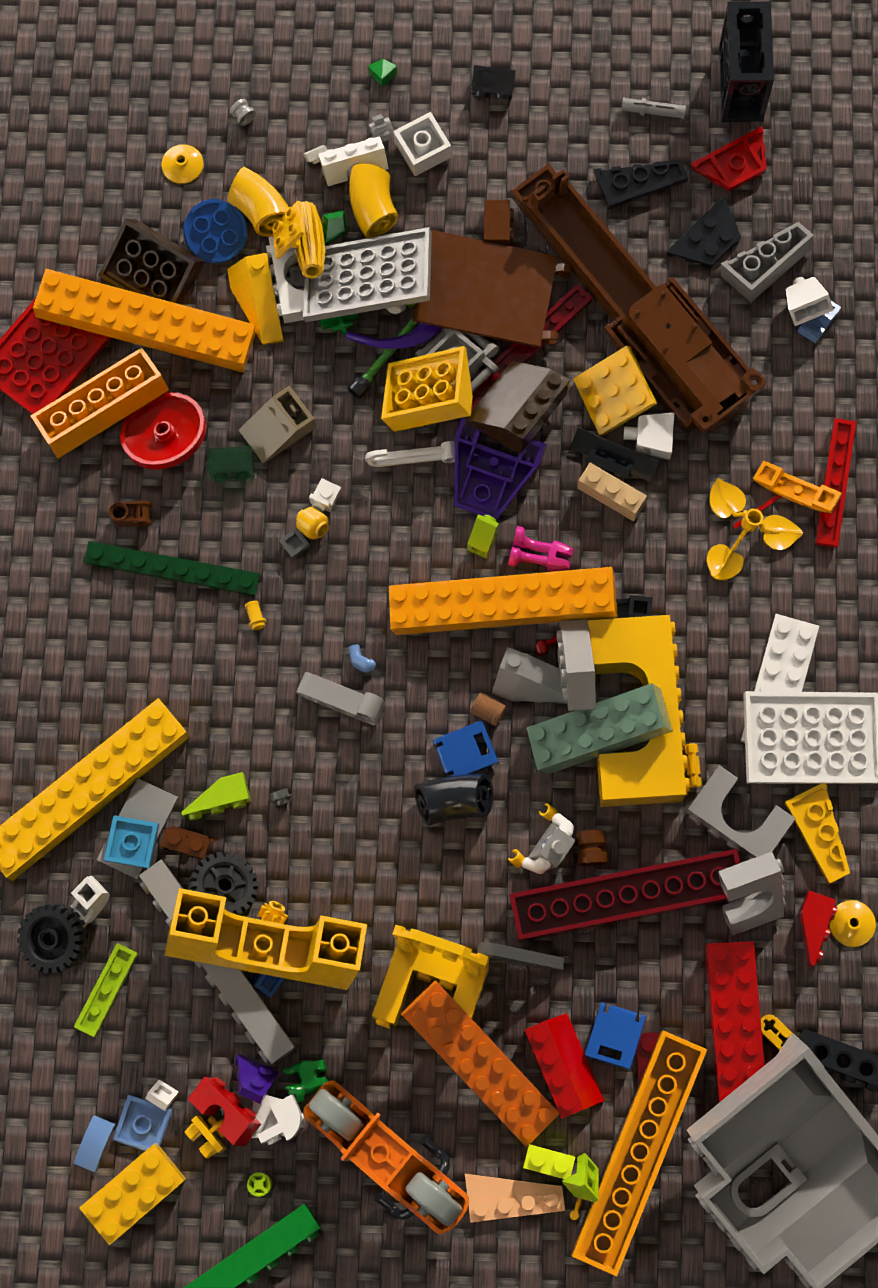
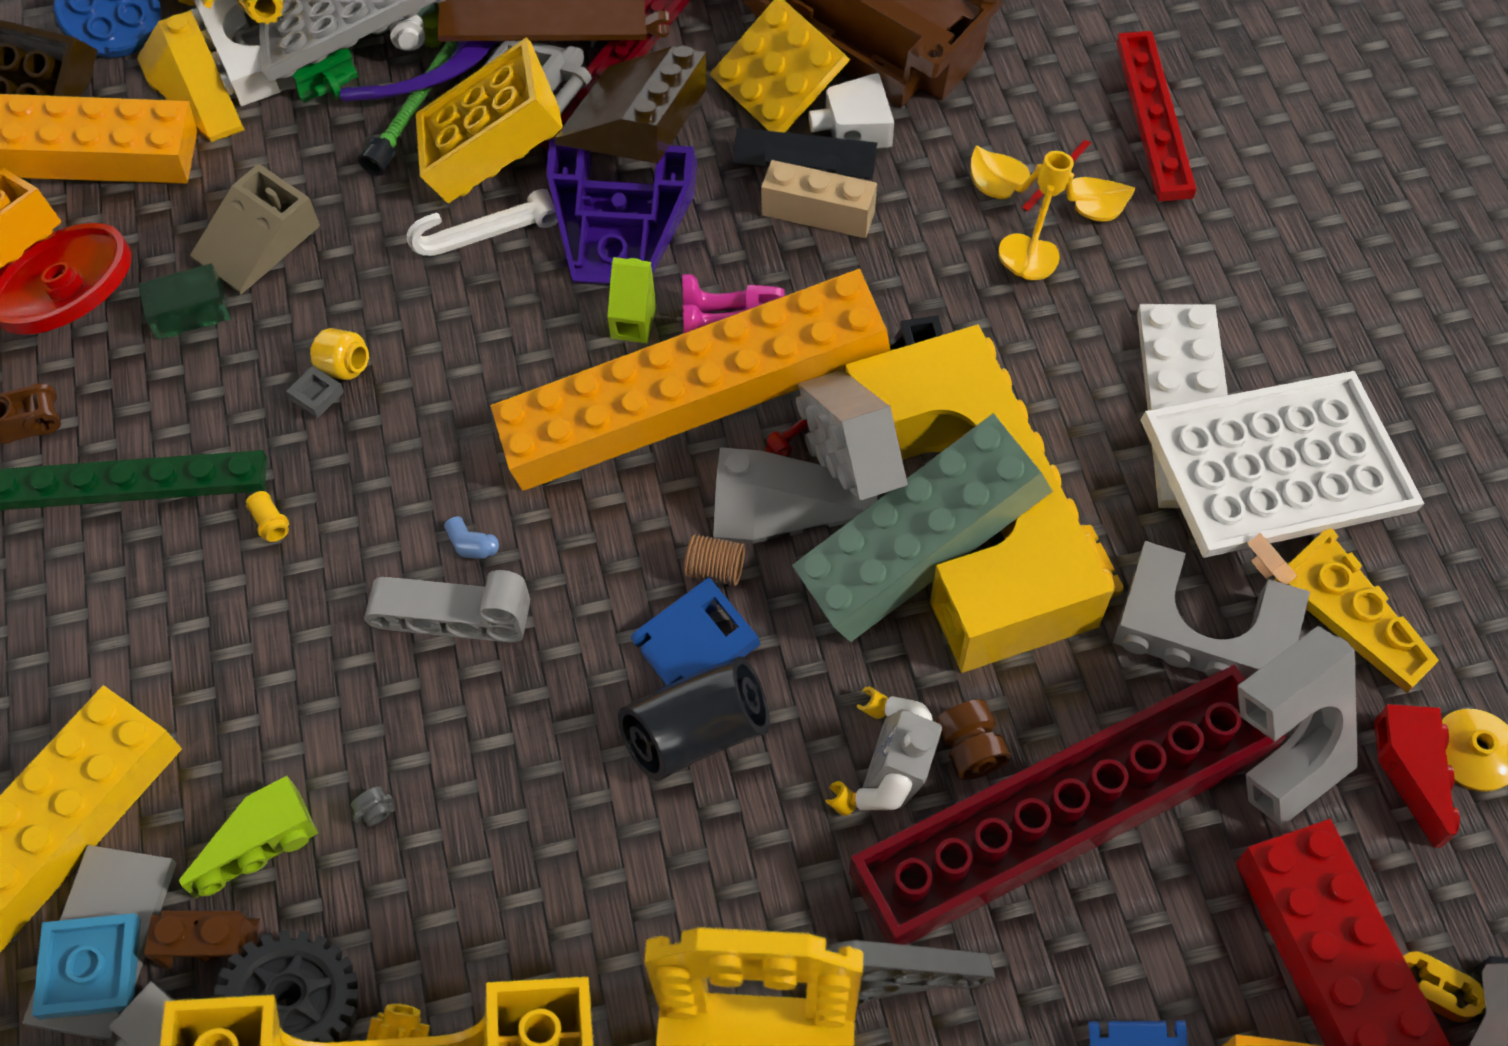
camera: 20 degrees left, 15 degrees down
white bracket [309,479,342,512] -> none
light orange slope [753,460,842,513] -> none
none -> light nougat plate [1247,533,1297,584]

